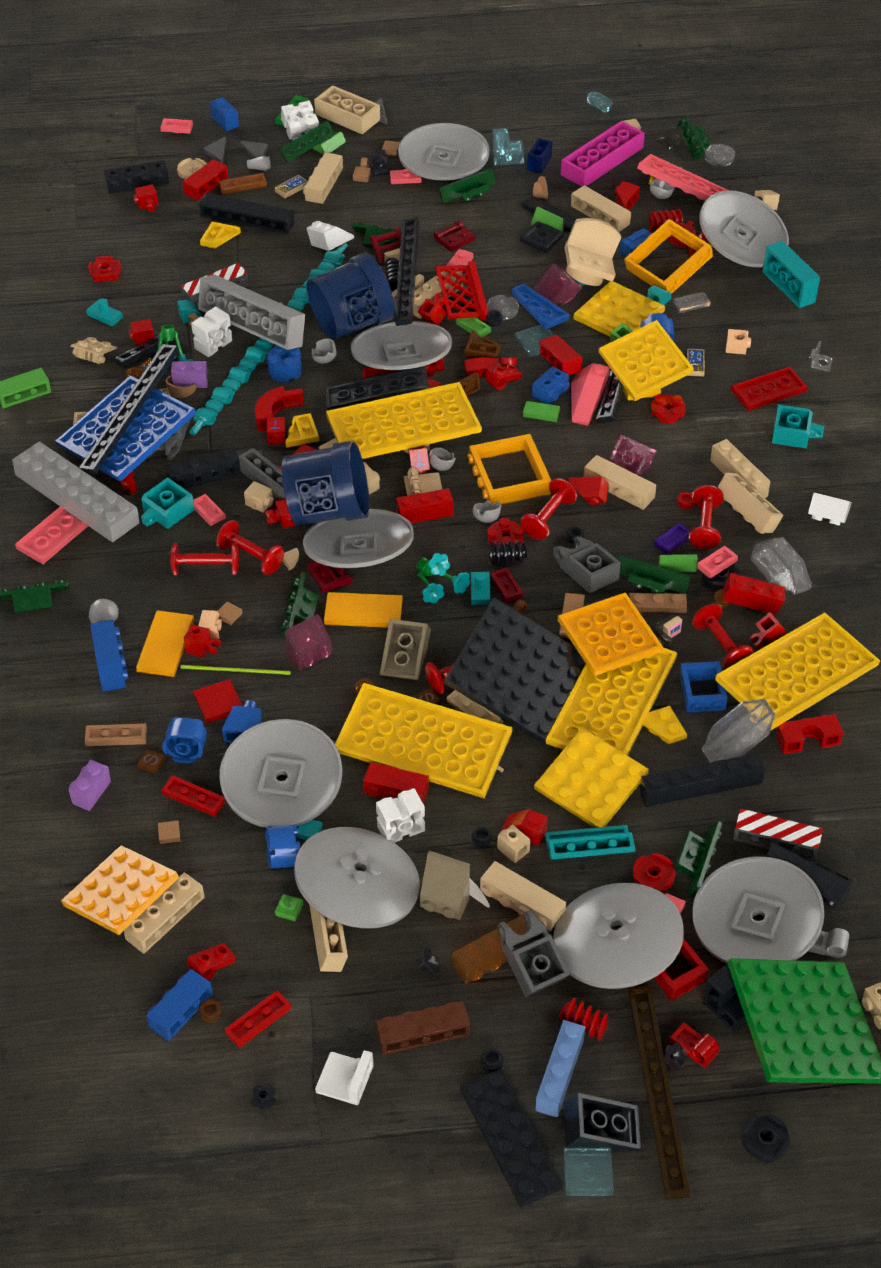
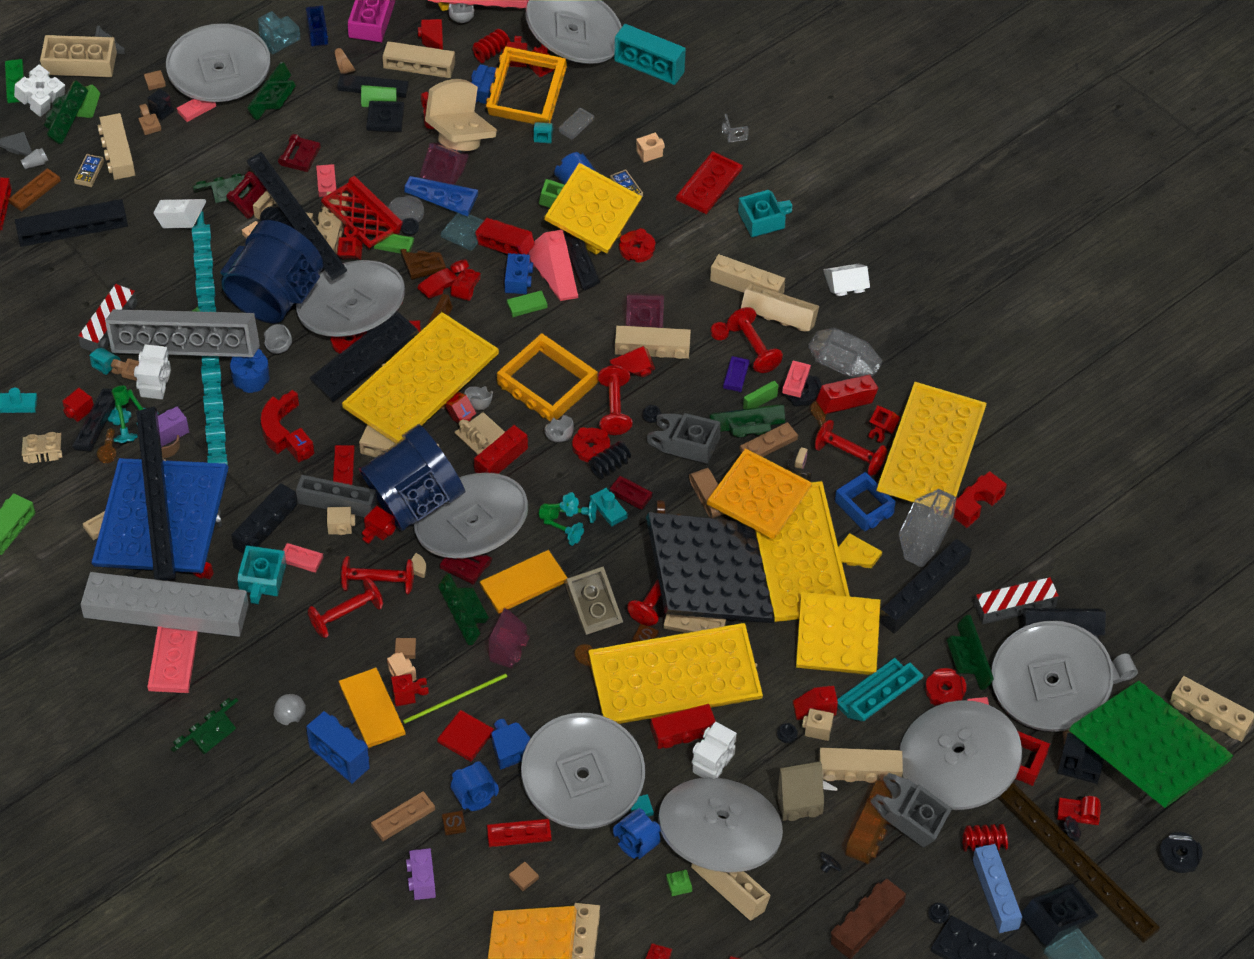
camera: 35 degrees left, 5 degrees up
yellow wing [200,222,241,248] -> none
yellow wing [285,413,319,448] -> none
yellow plate [573,281,665,336] -> none

